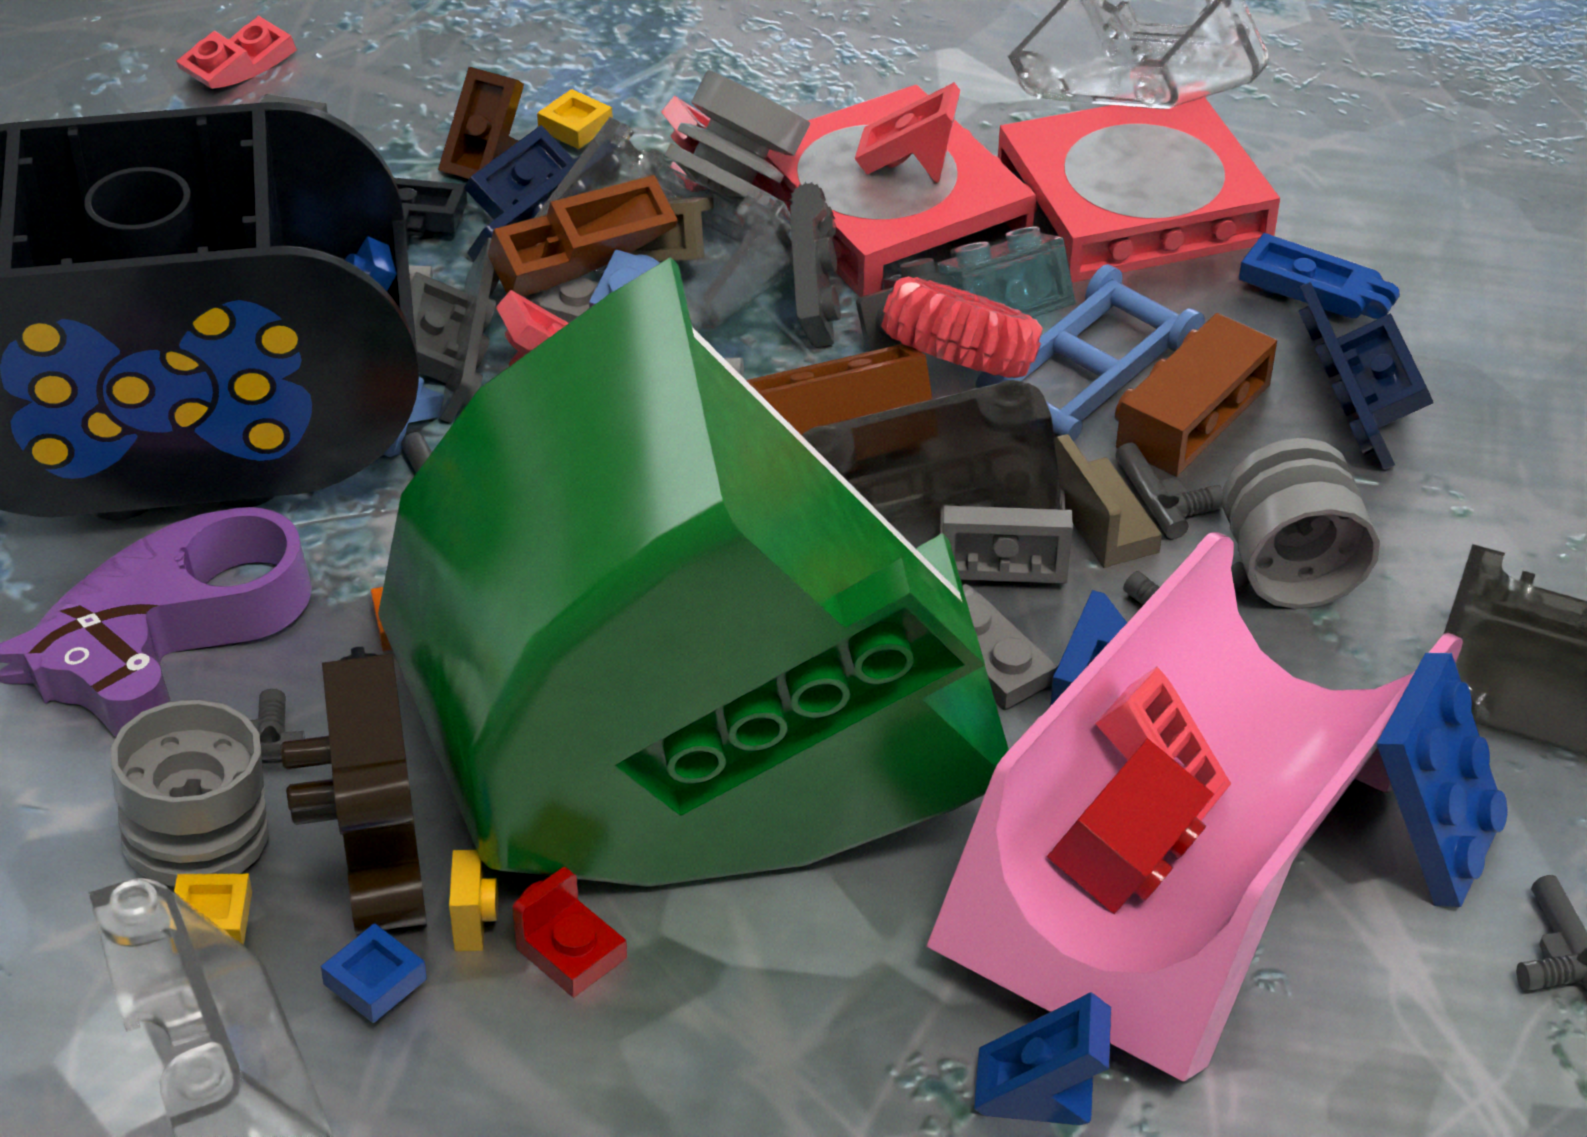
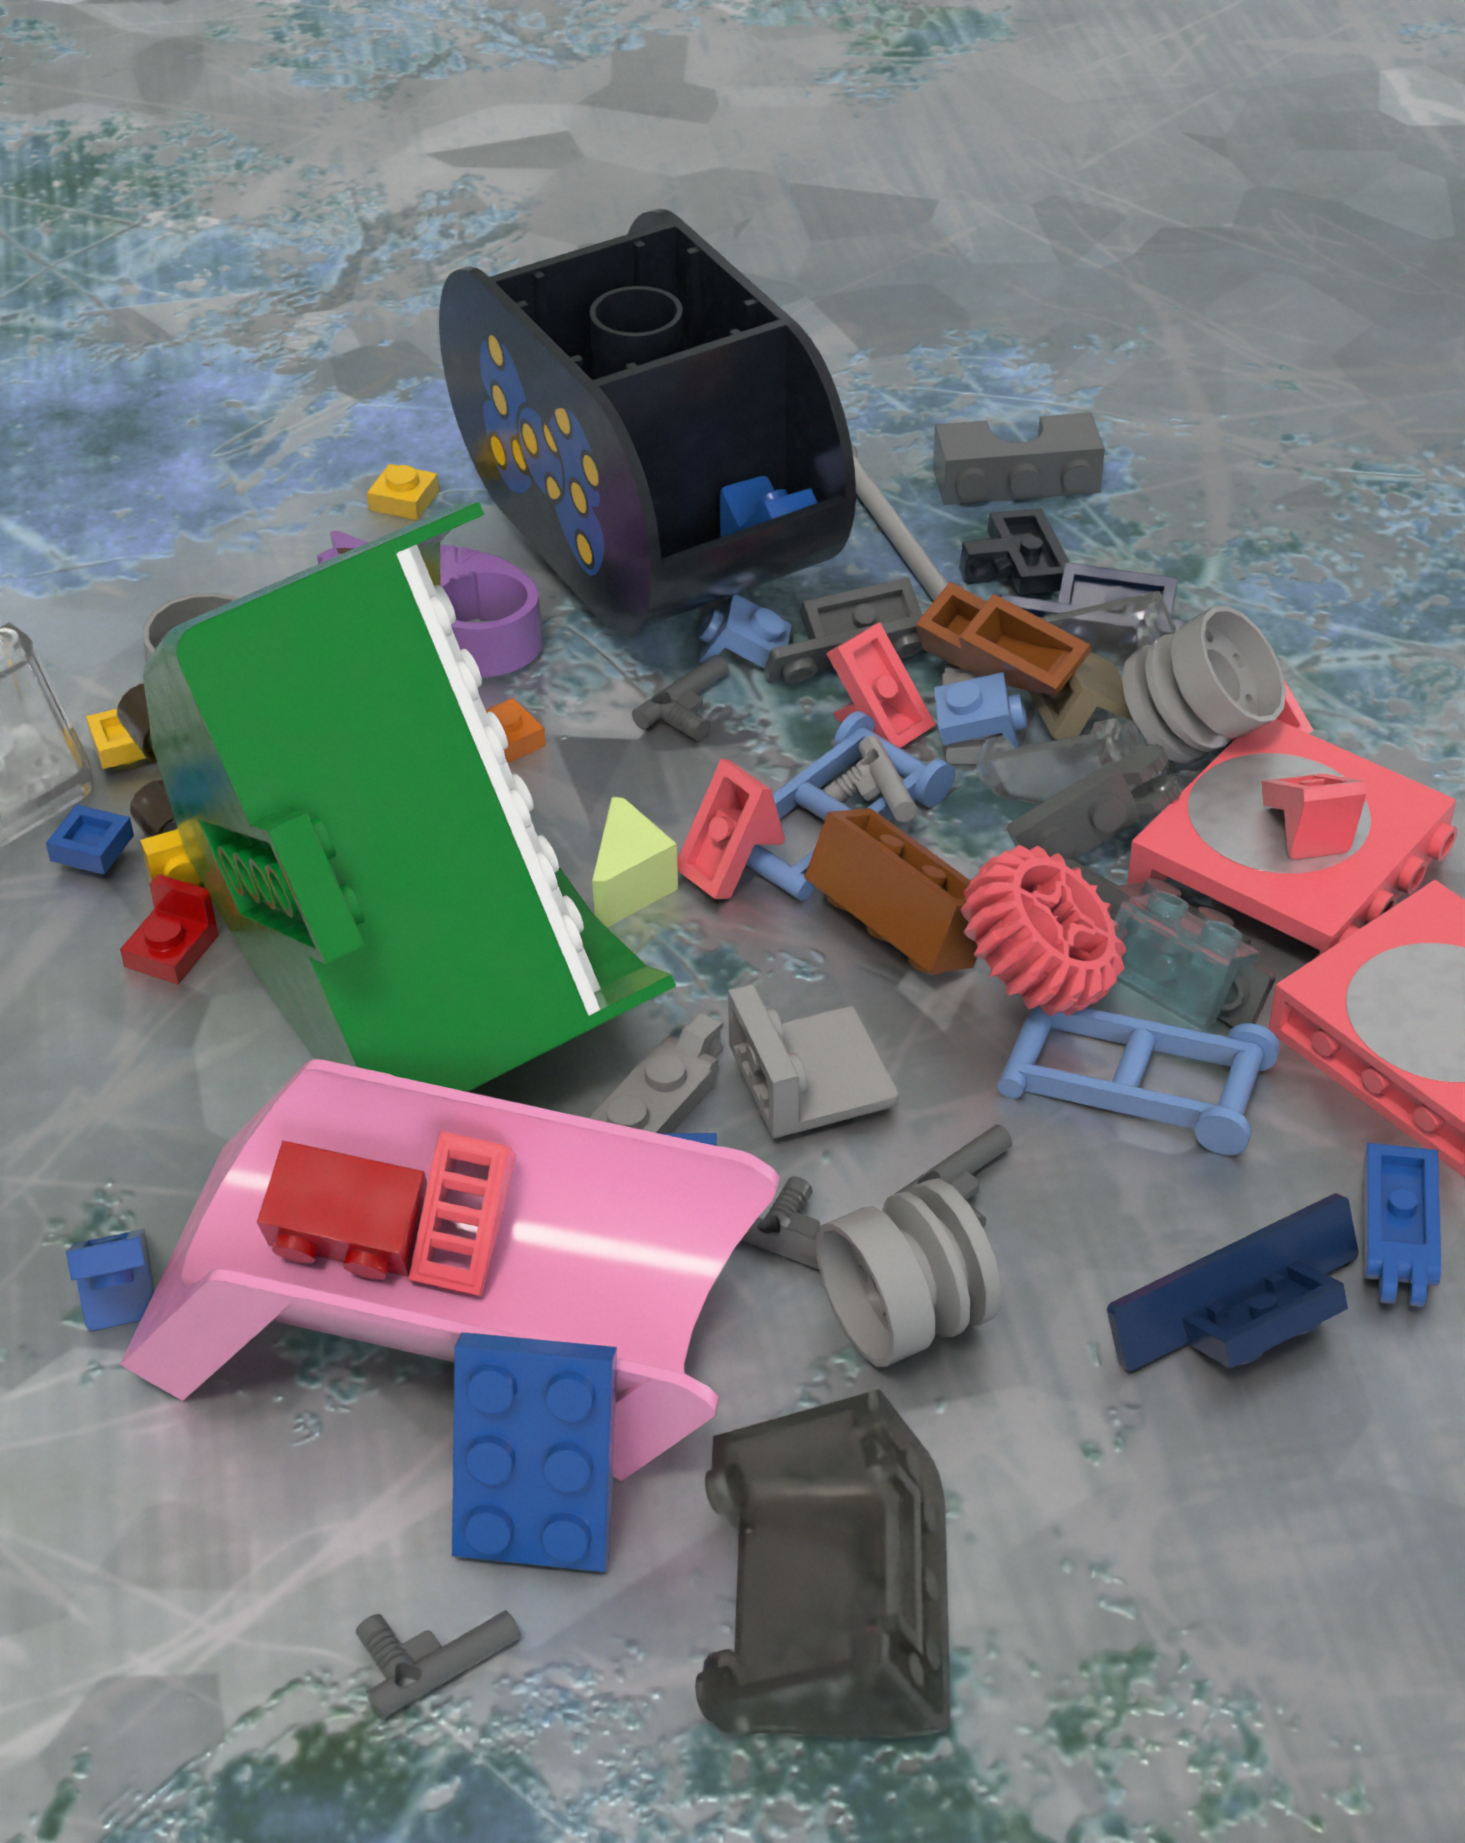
camera: 70 degrees right, 0 degrees up
coral slope [176,16,297,89] -> none
reddish brown slope [438,67,524,179] -> none
yellow plate [537,89,613,149] -> none
clear smoke windscreen [802,380,1063,523] -> none
dark tan panel [1050,434,1162,568] -> none
dark orange brick [1115,313,1277,477] -> none

